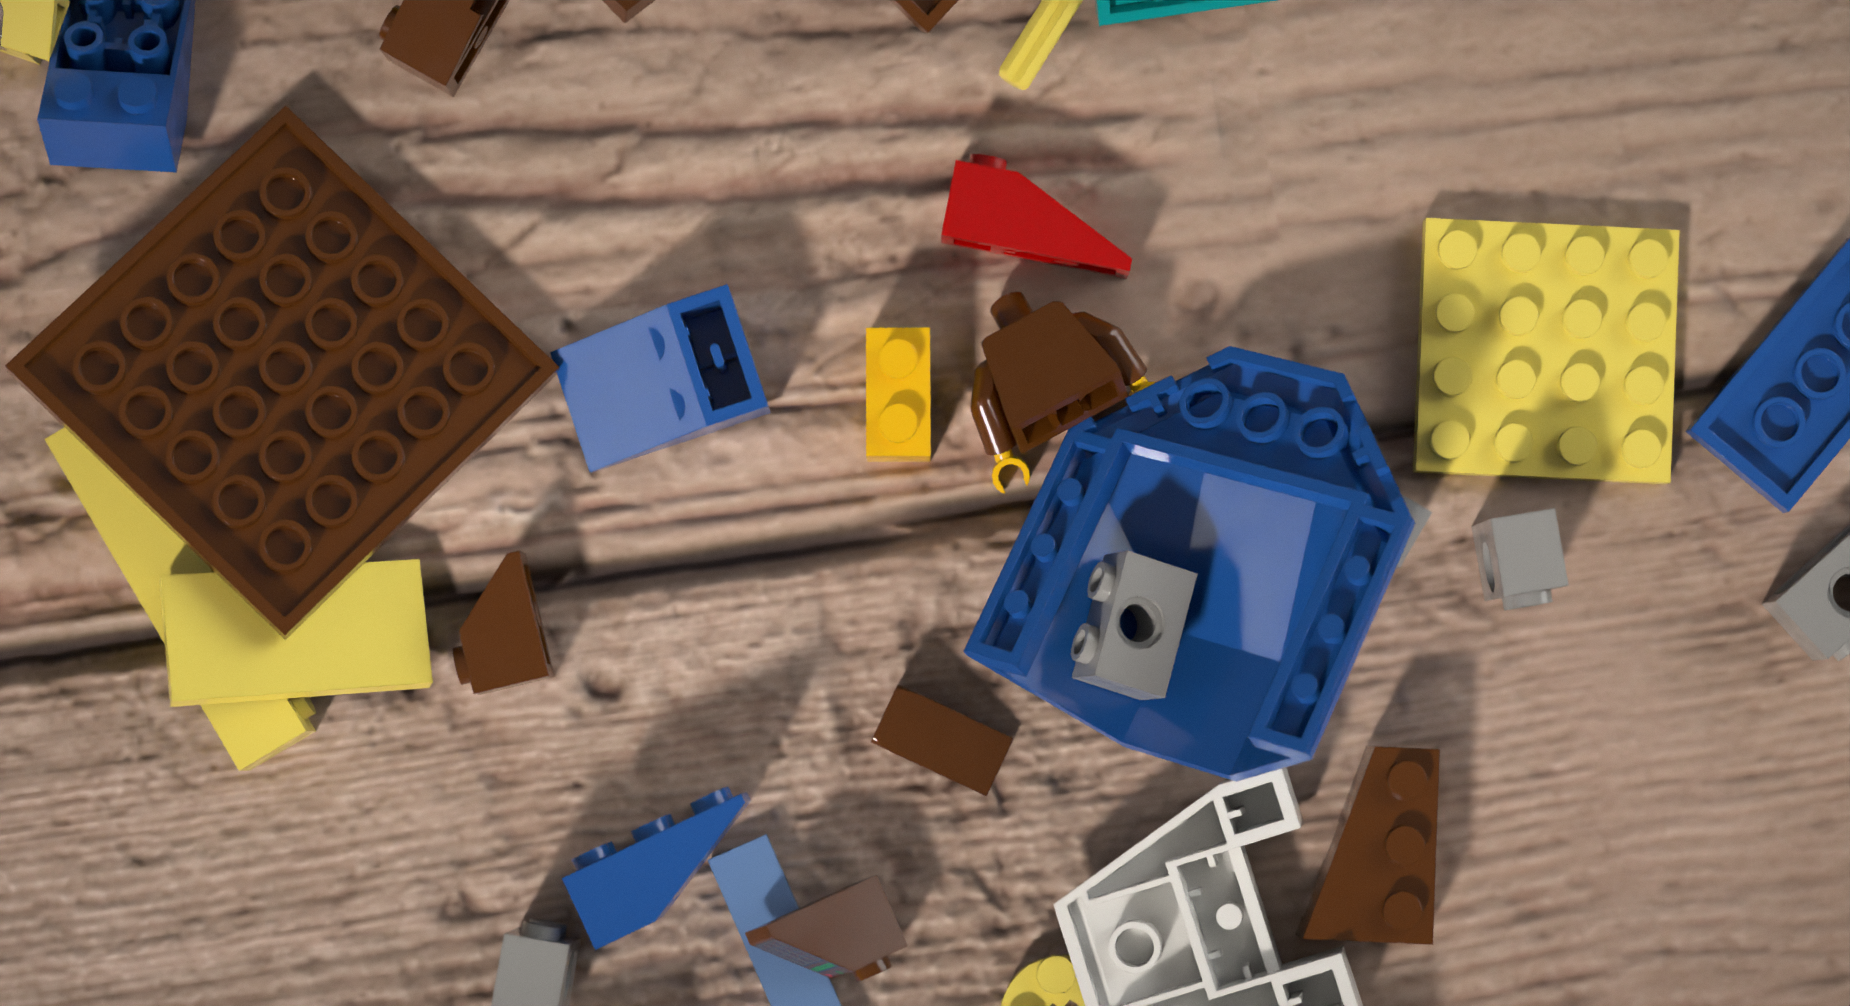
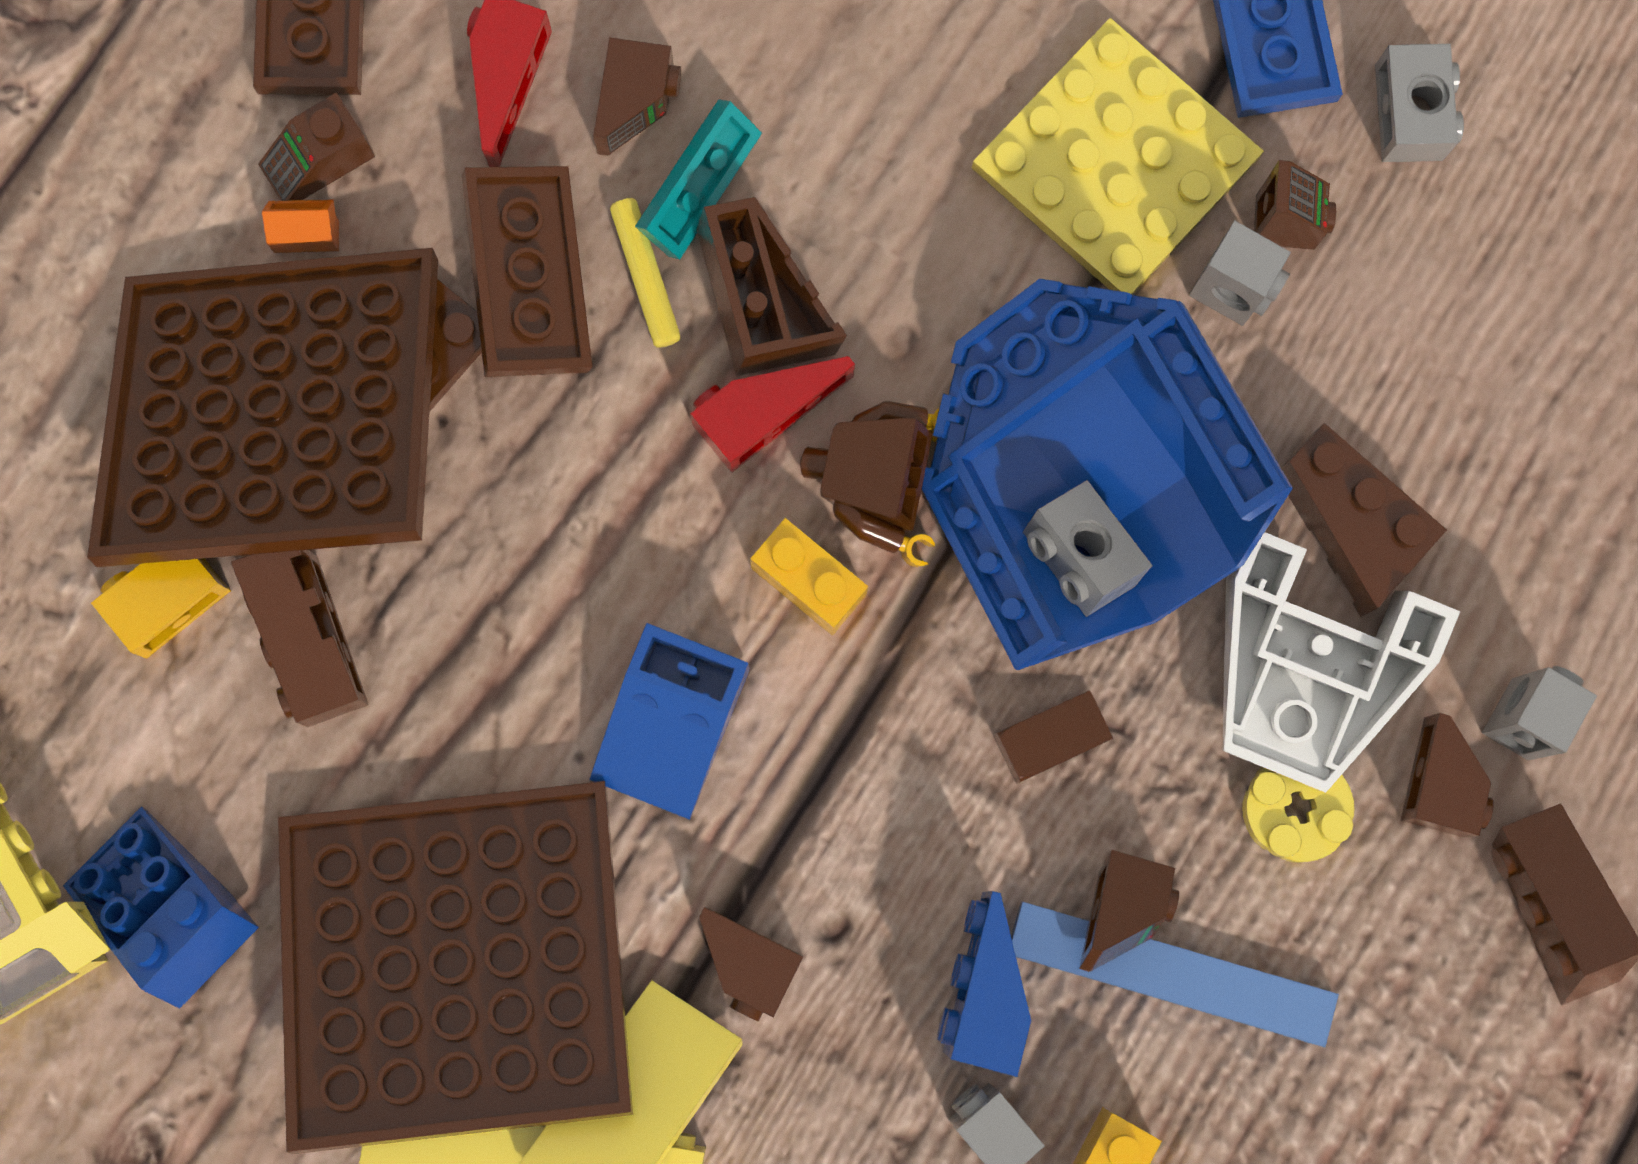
camera: 55 degrees left, 5 degrees down
none -> reddish brown wedge [696,197,847,376]
none -> reddish brown slope [1254,160,1336,250]

